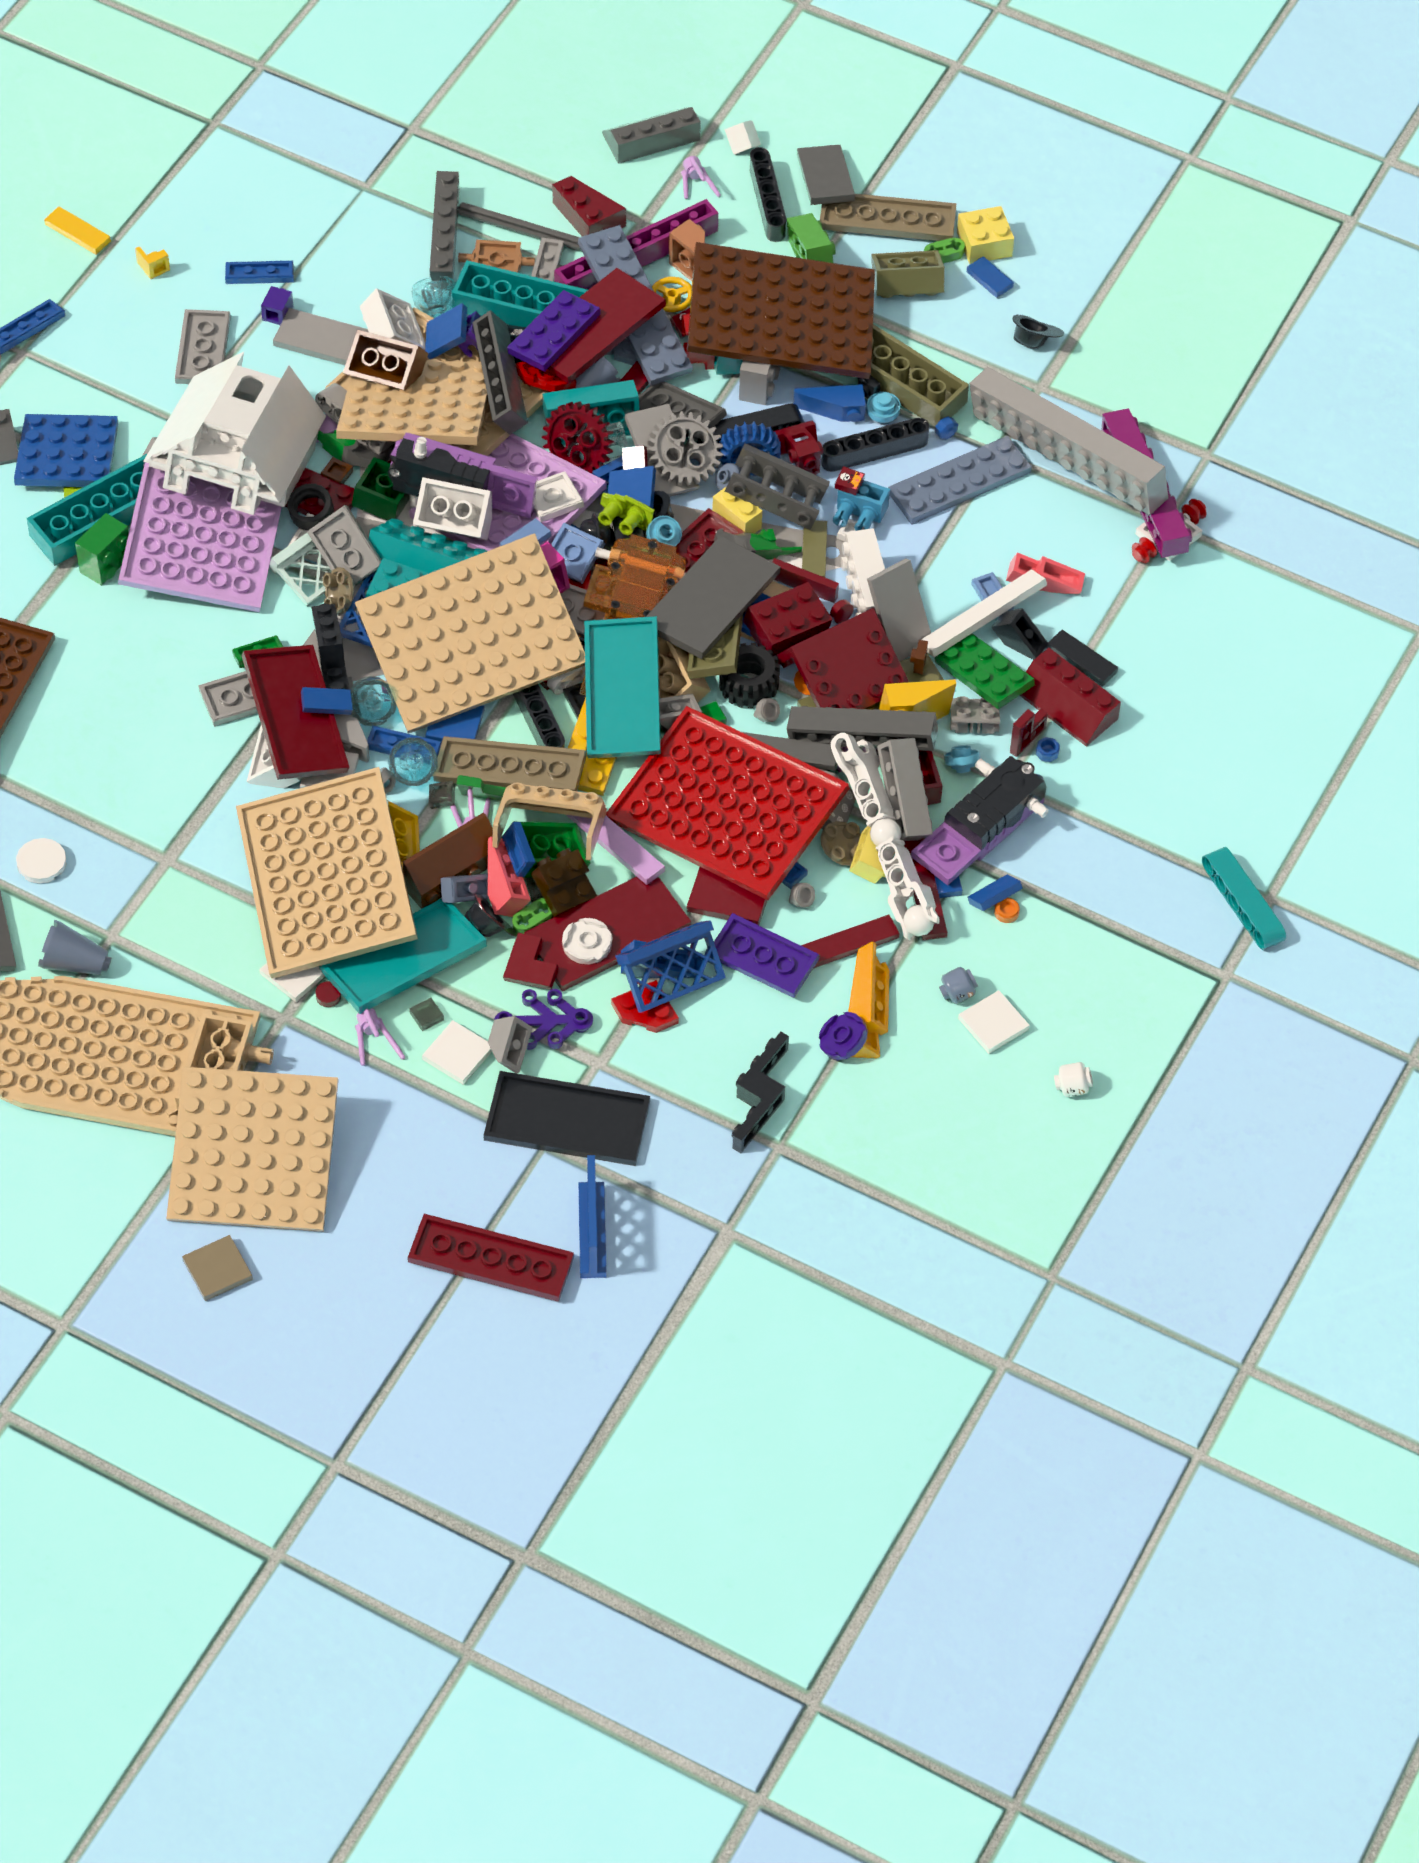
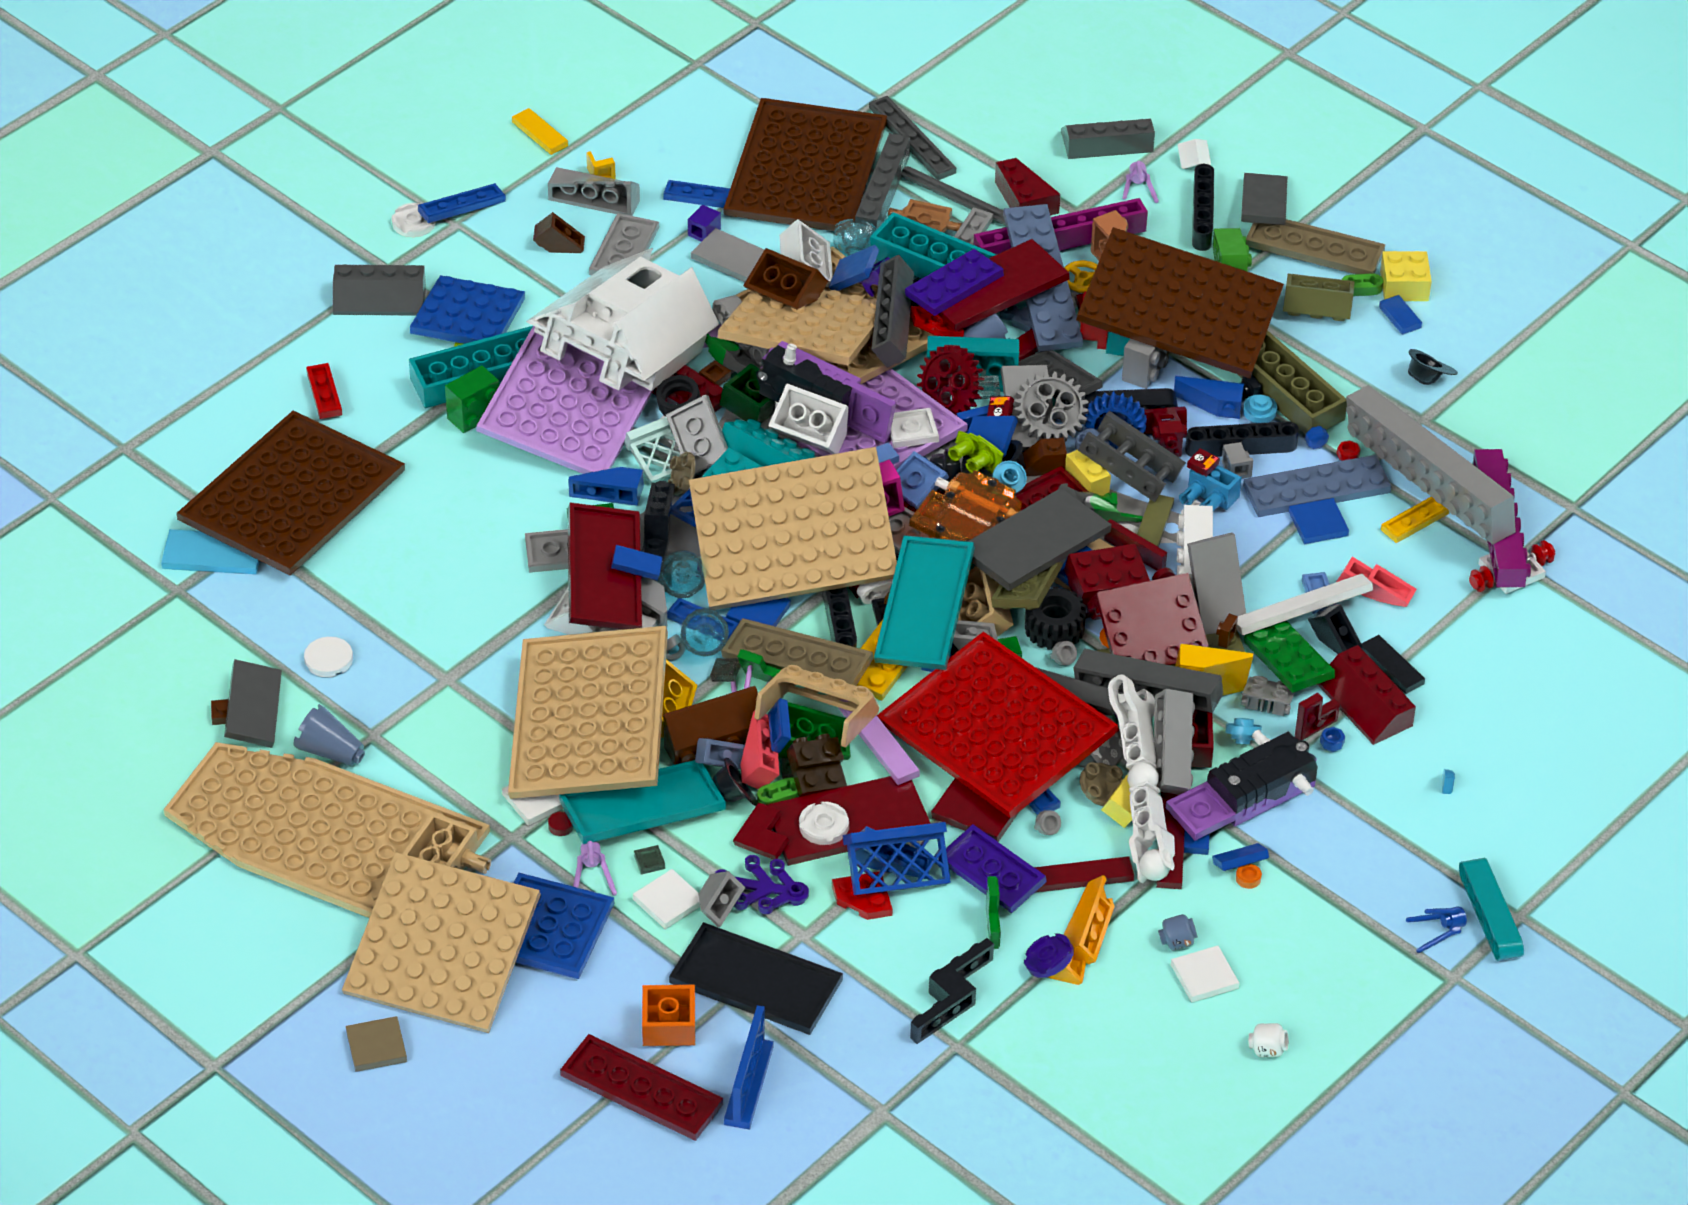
camera: 15 degrees right, 10 degrees down
none -> blue plate [514,872,615,979]
none -> reddish brown slope [533,212,585,253]
none -> light grey wedge [548,167,640,216]
none -> blue slope [568,467,644,506]
none -> orange brick [642,985,695,1046]
none -> reddish brown plate [724,98,887,234]
none -> dark grey tile [869,96,956,180]
none -> green tile [986,876,1001,949]
none -> reddish brown slope [1023,438,1067,476]
none -> light grey brick [1222,442,1253,479]
none -> blue tile [1288,498,1349,544]
none -> red tile [1337,440,1361,461]
none -> yellow tile [1381,497,1449,543]
none -> blue plant [1406,906,1467,953]
none -> dark azure tile [1442,769,1455,794]

